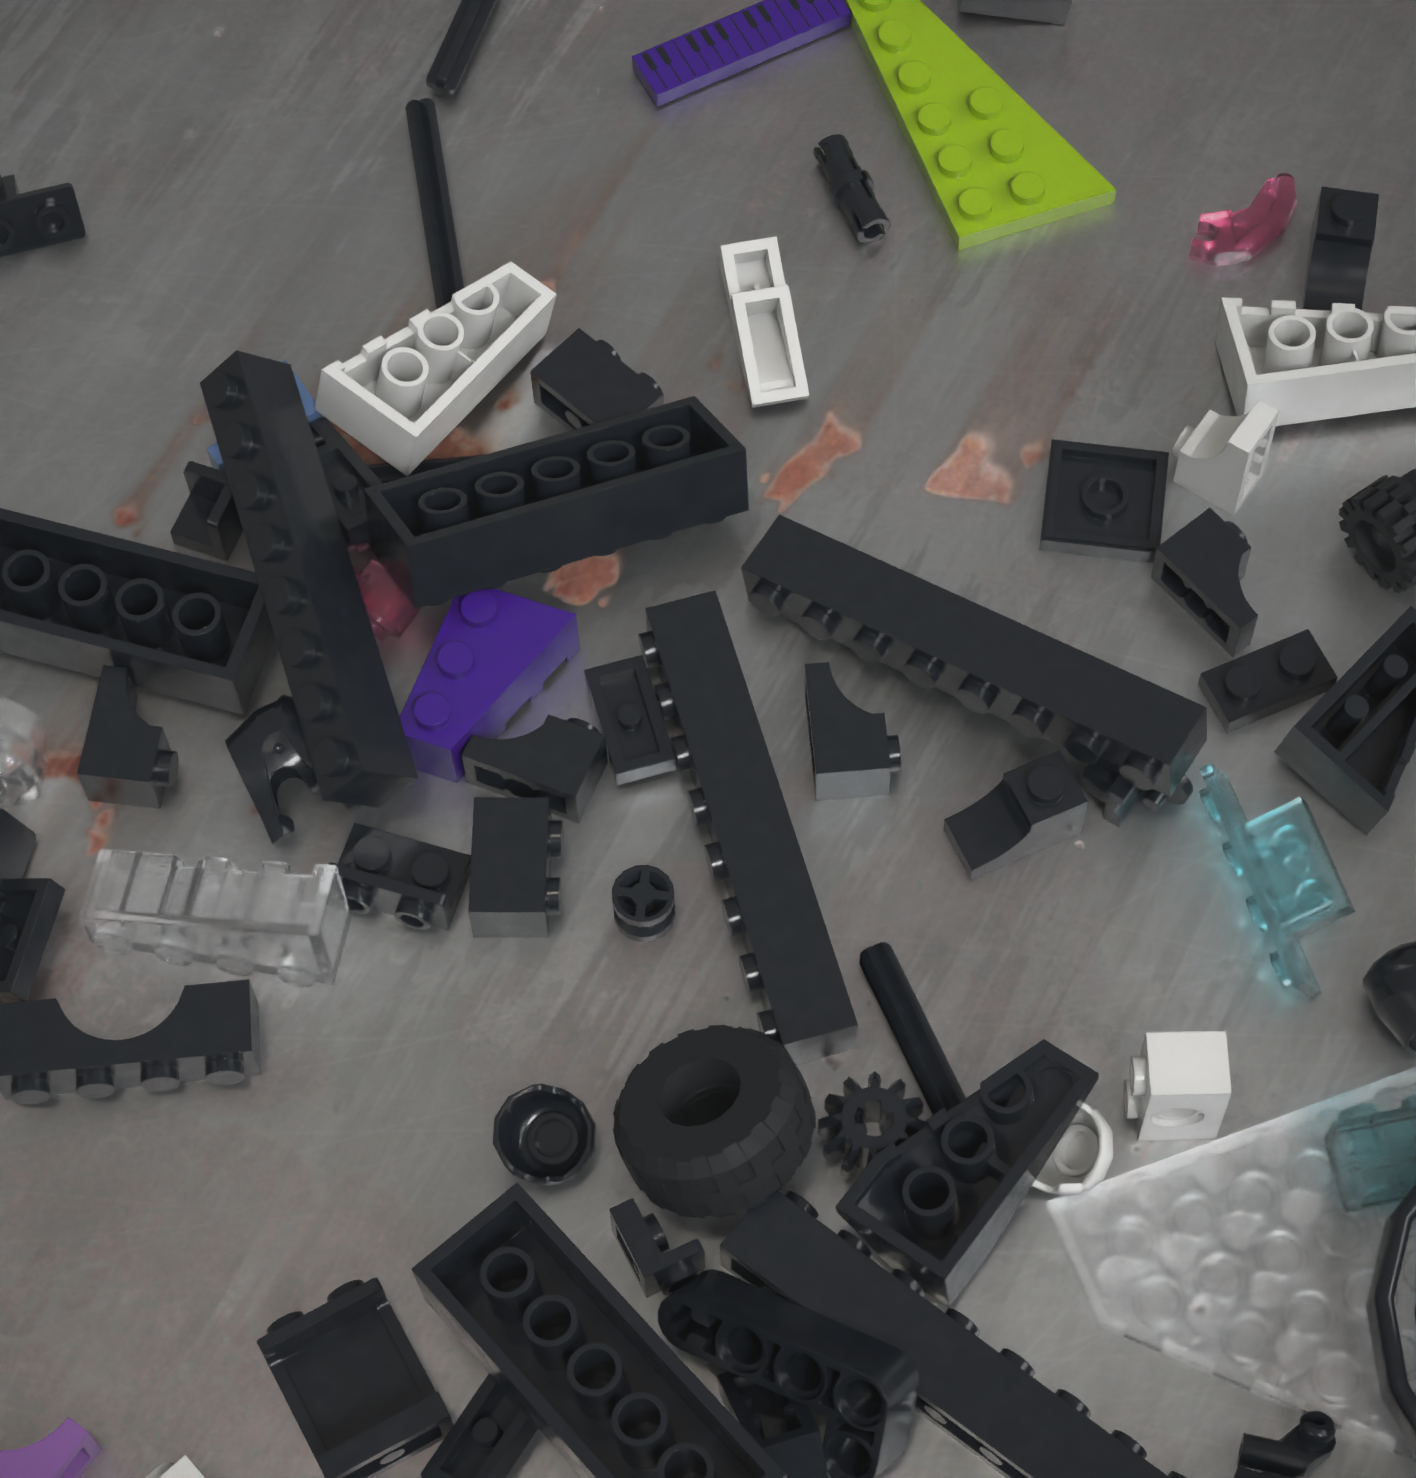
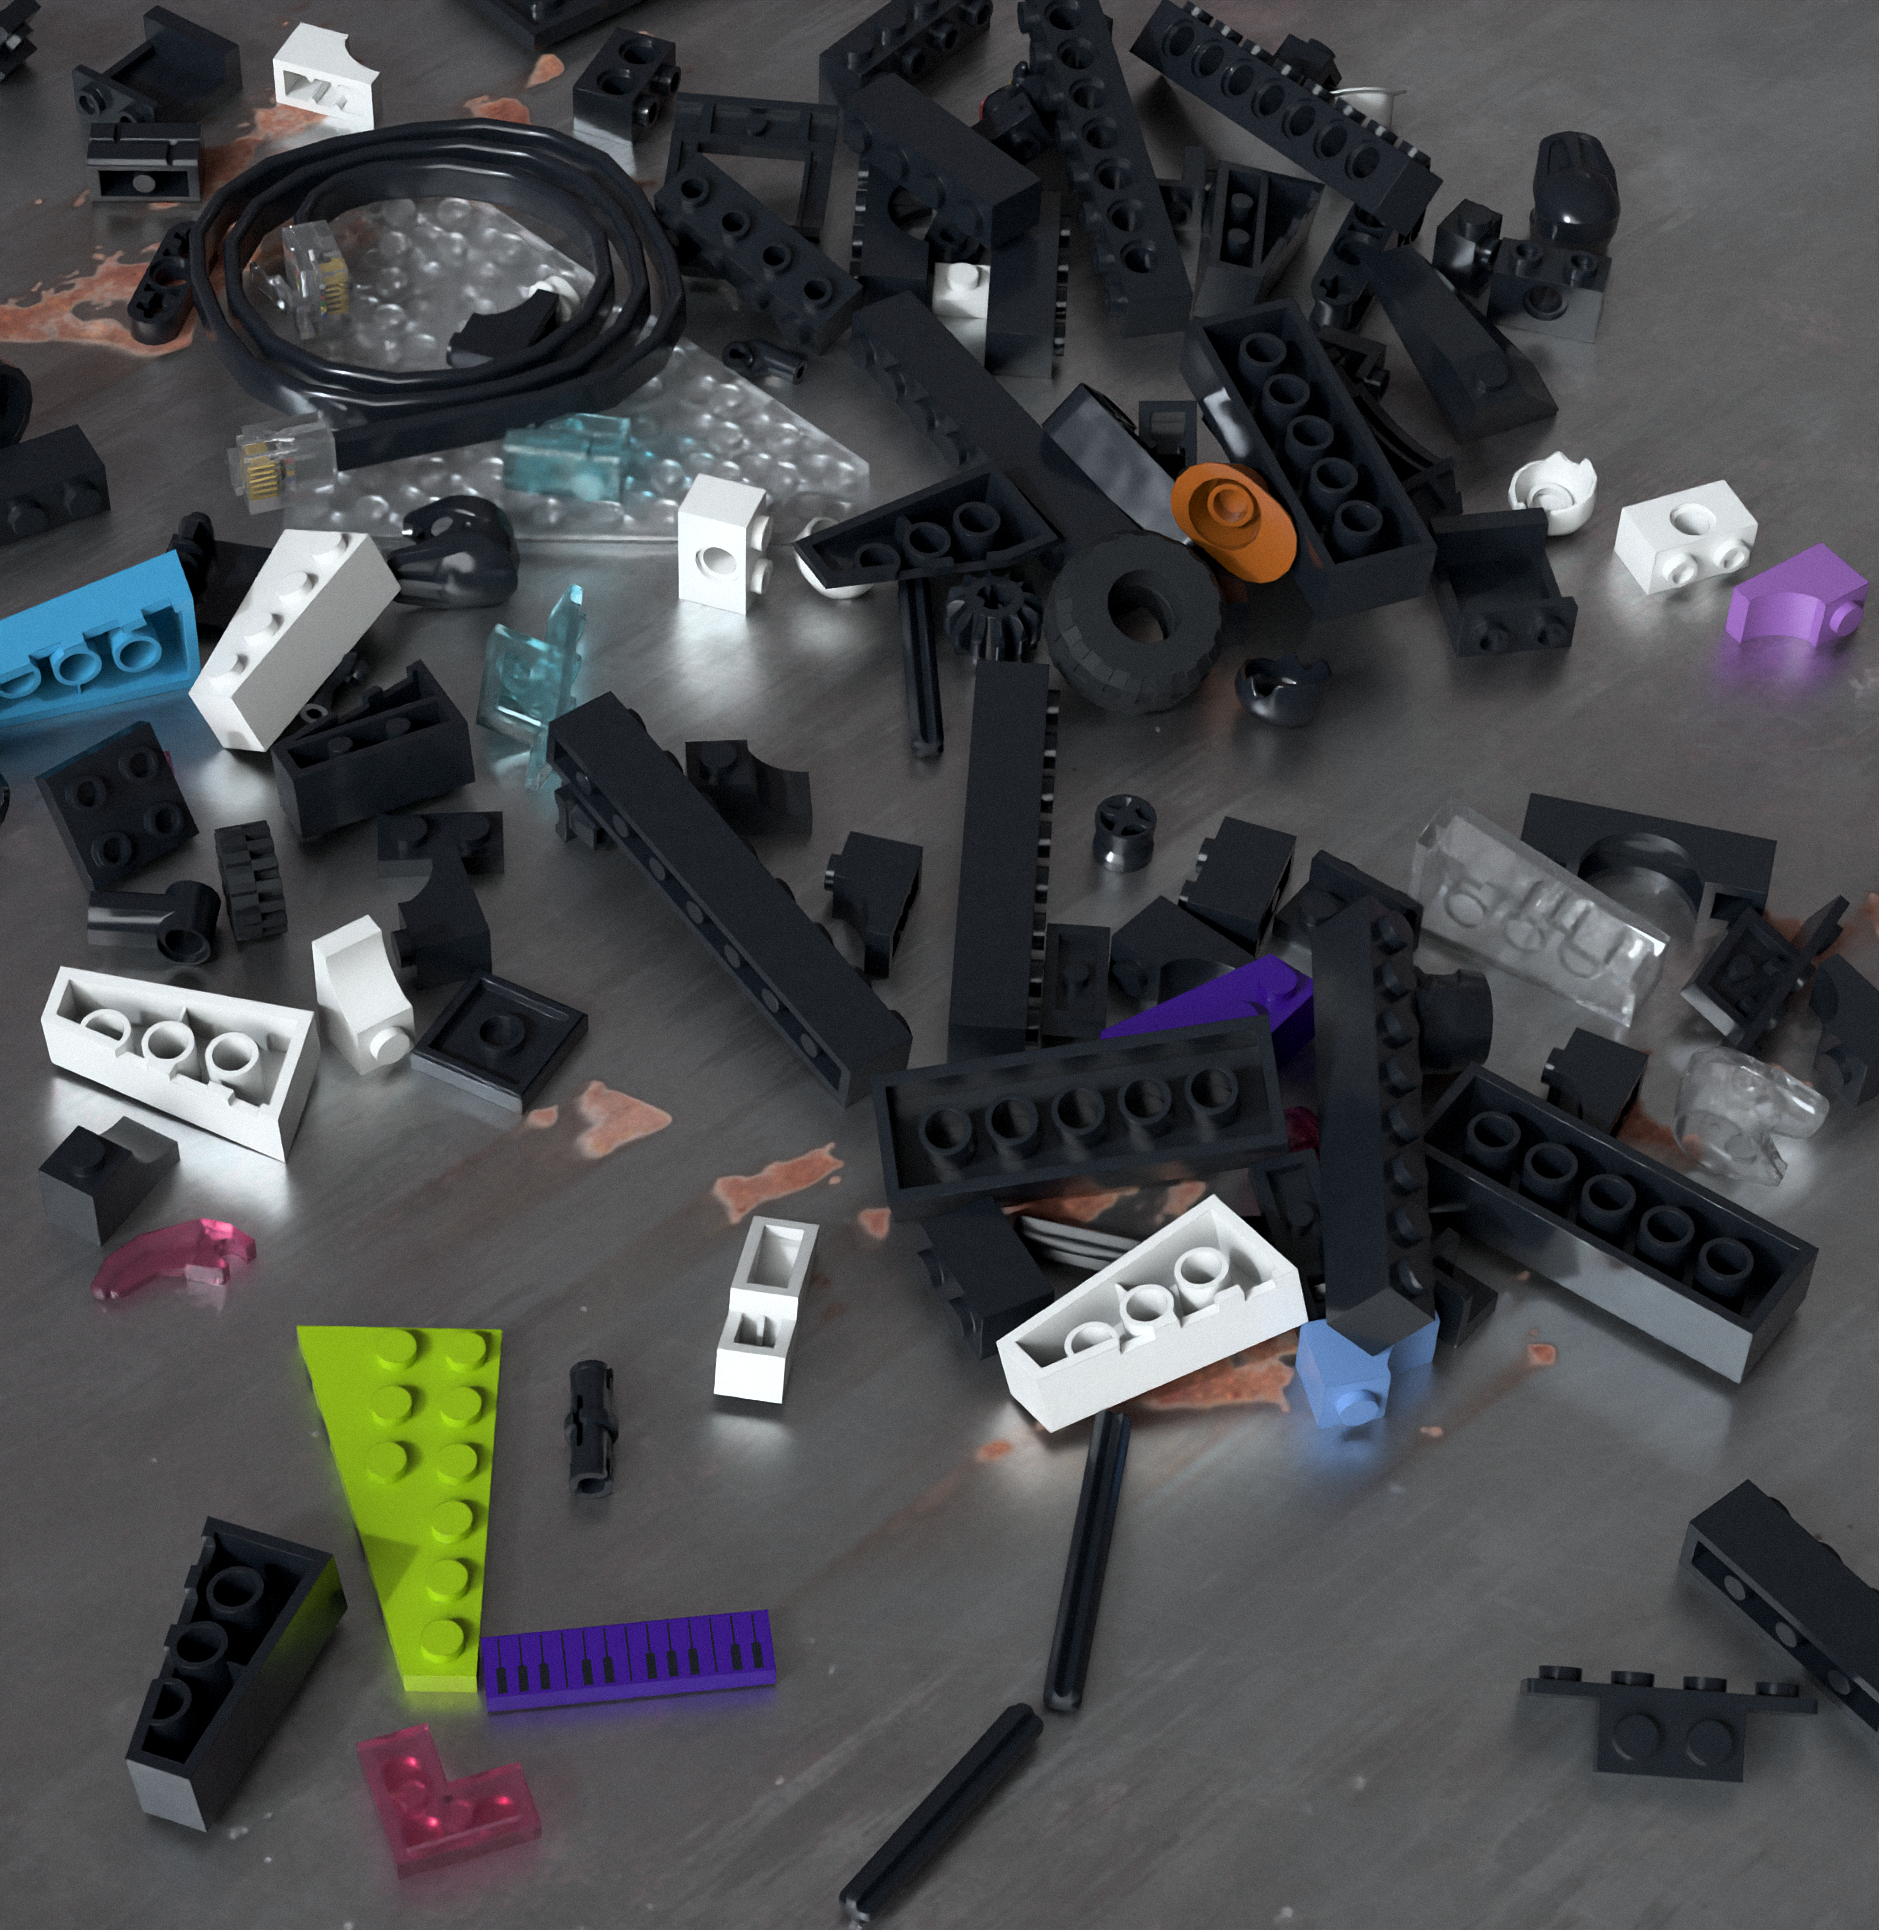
camera: 165 degrees left, 15 degrees down
none -> dark orange piece [1171,462,1298,584]

